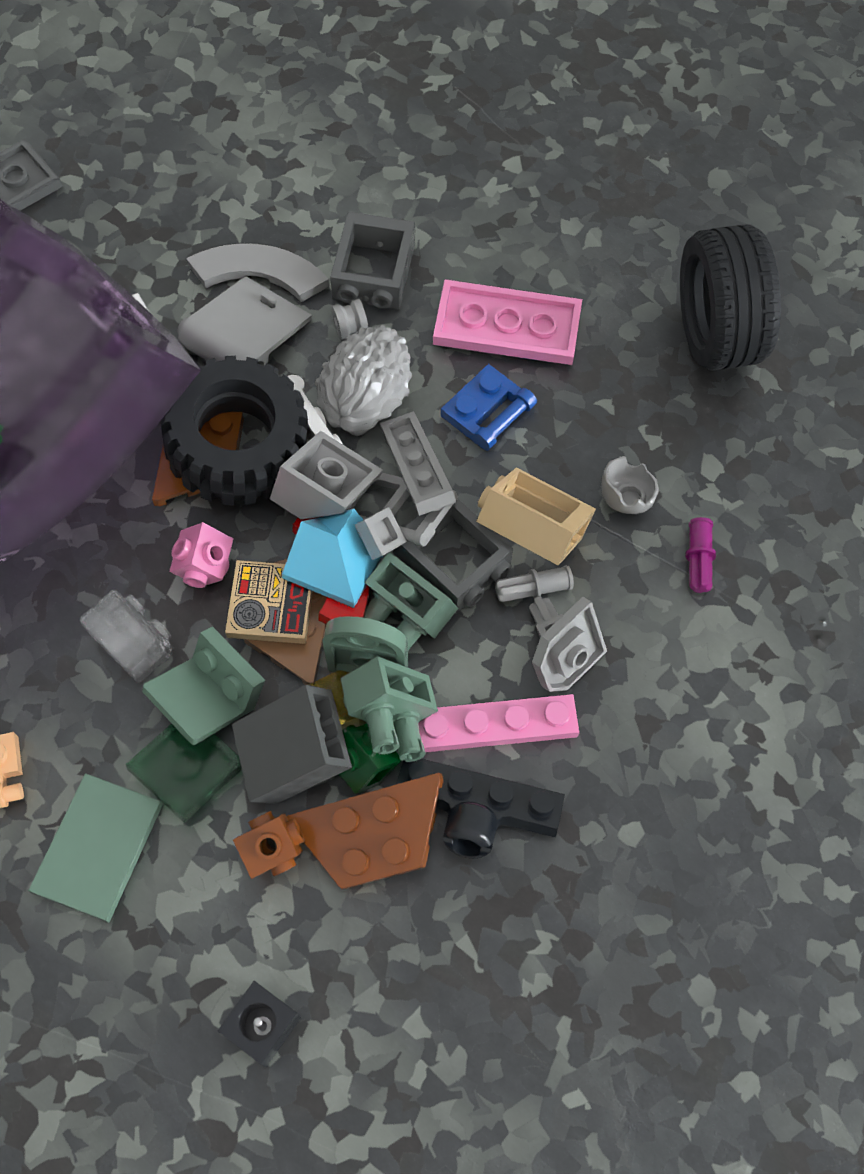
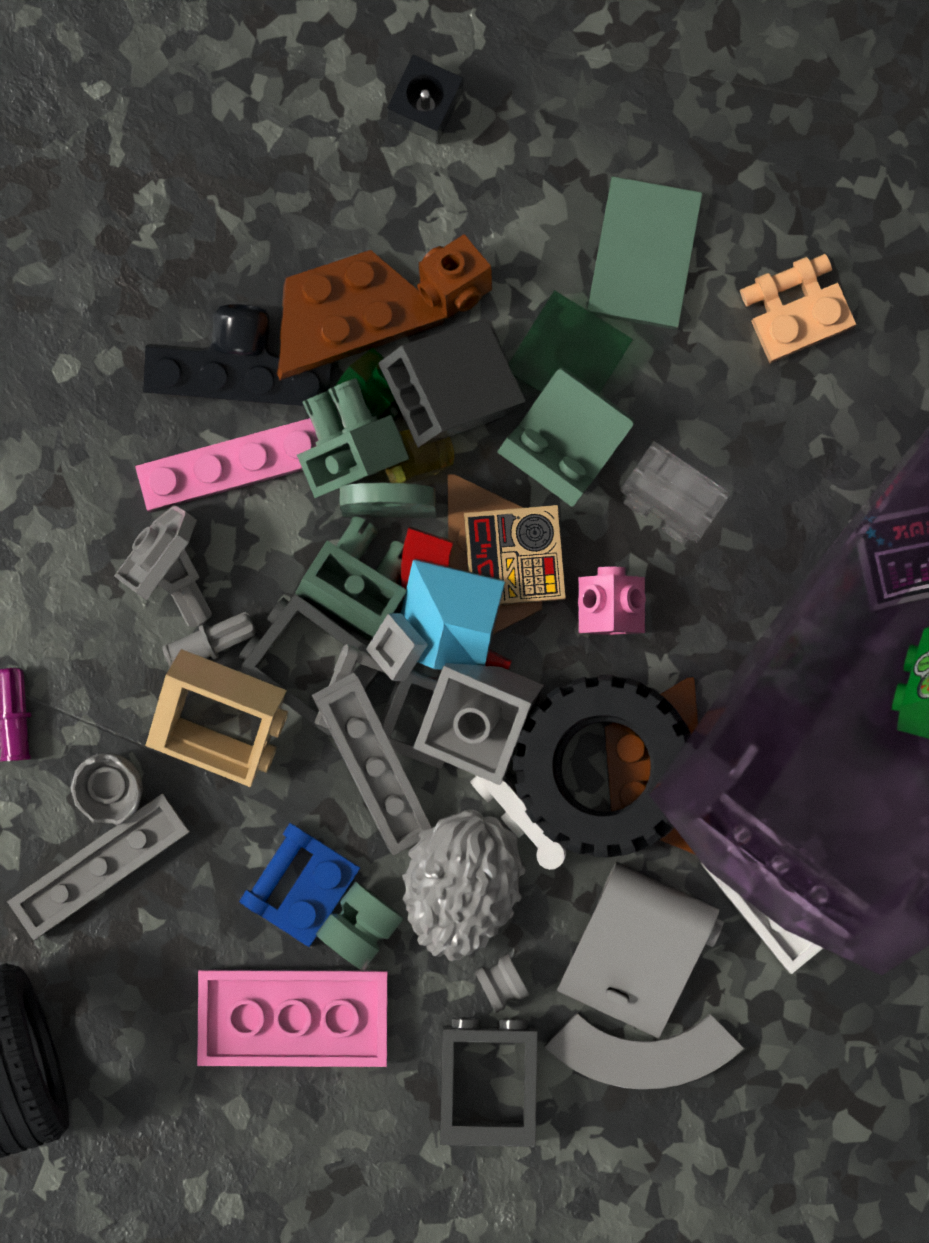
camera: 170 degrees right, 20 degrees up
none -> light grey plate [7,793,190,941]
none -> sand green wheel [316,882,404,971]

